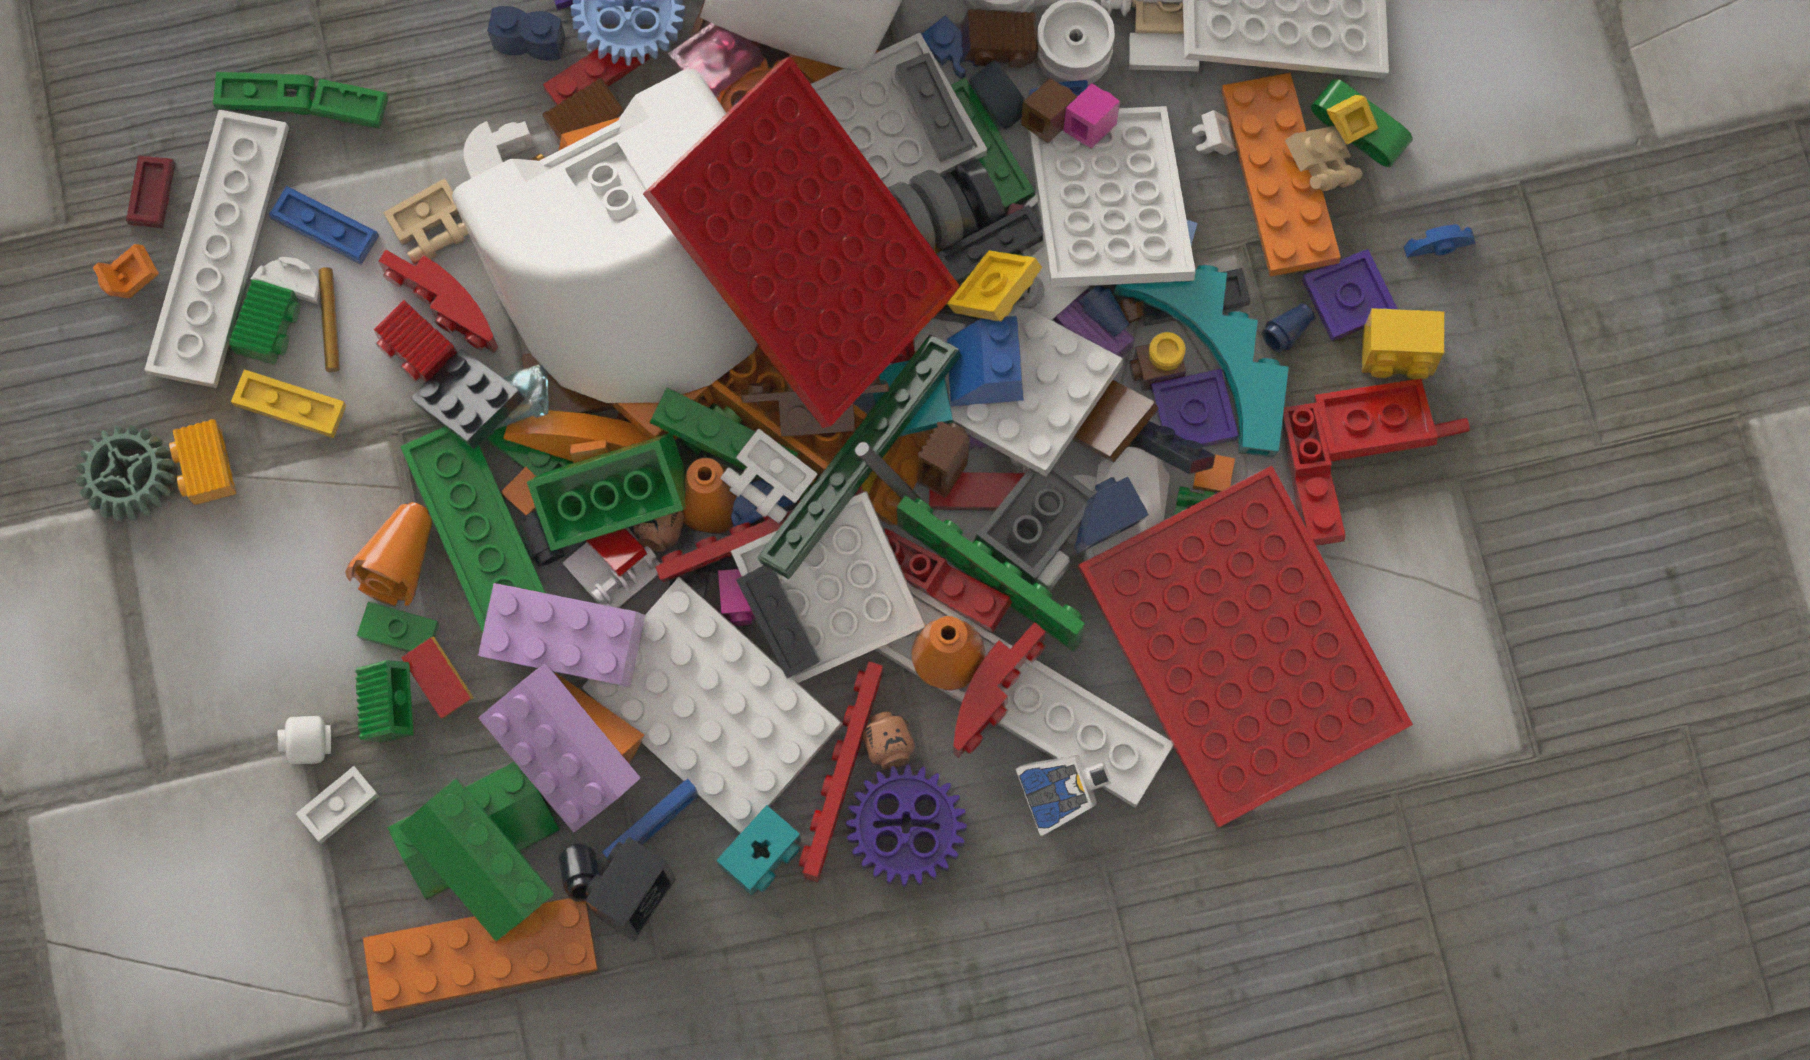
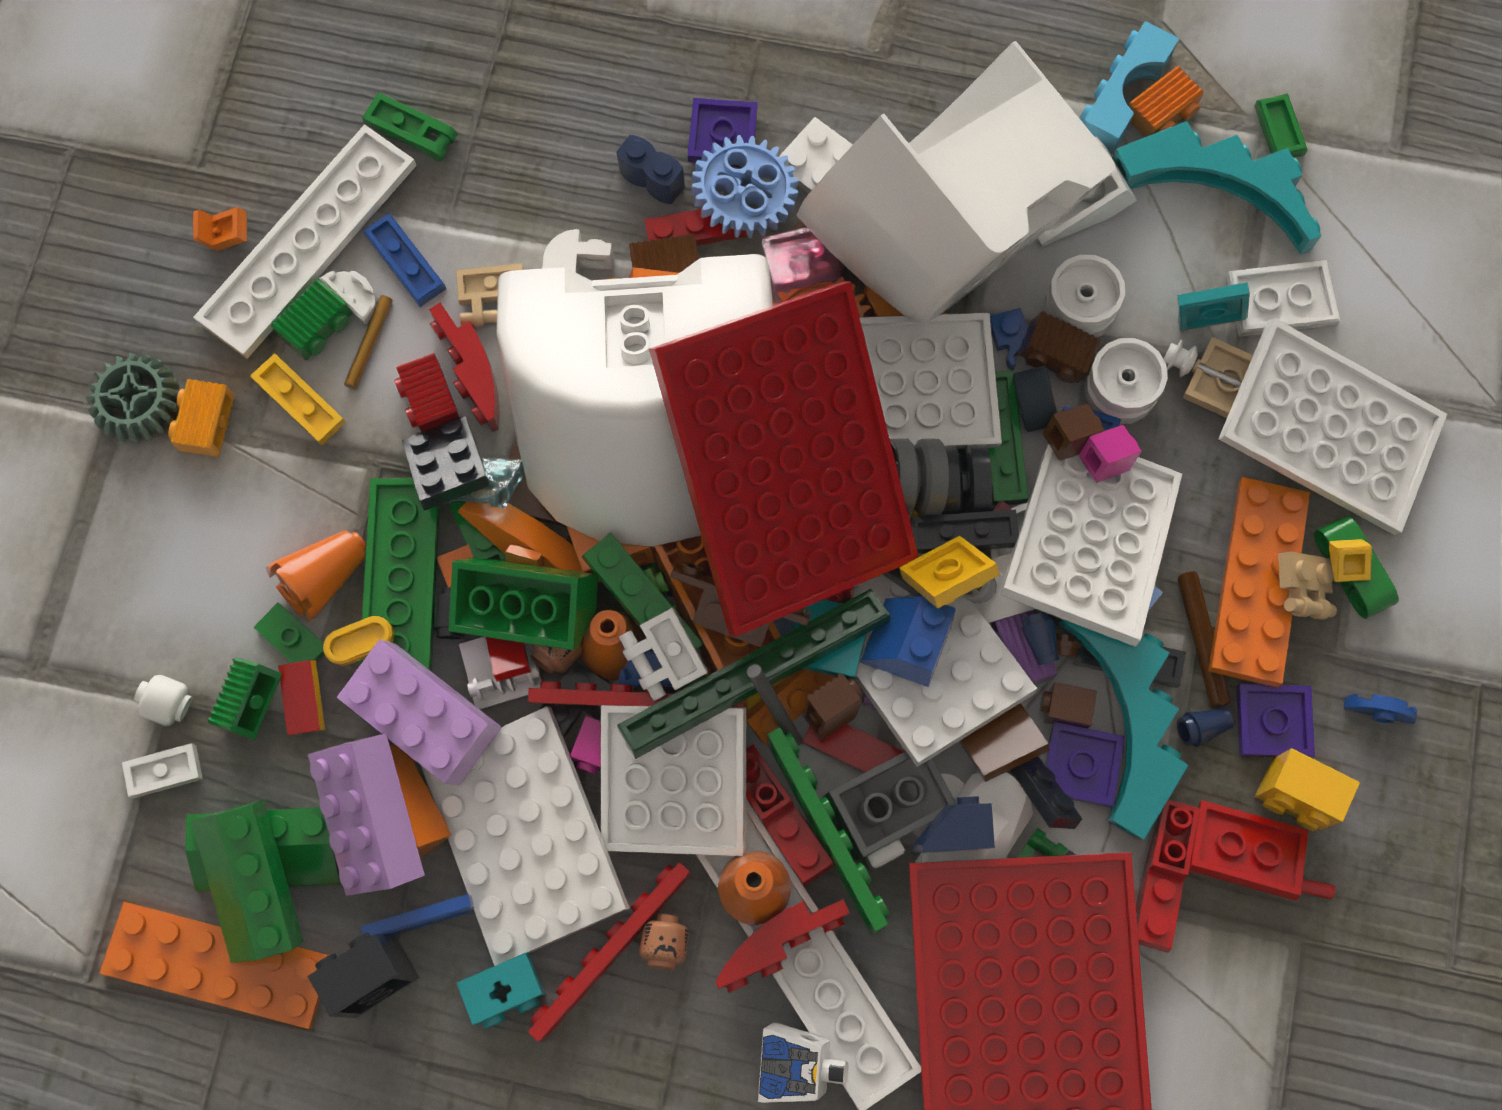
camera: 25 degrees right, 0 degrees up
dark red tile [126,155,176,228] -> none
green plate [310,79,389,129] -> none
black brick [559,844,599,902] -> none
black plate [736,565,821,678] -> none
dark purple gear [846,765,967,887] -> none
dark grey plate [896,52,973,162] -> none
white tile [1129,33,1199,71] -> none
yellow tile [1149,332,1186,370] -> none
white tile [1192,110,1237,155] -> none
orange tile [1192,454,1235,493] -> none
none -> yellow tile [323,616,394,666]
none -> reddish brown axle [1178,571,1231,707]

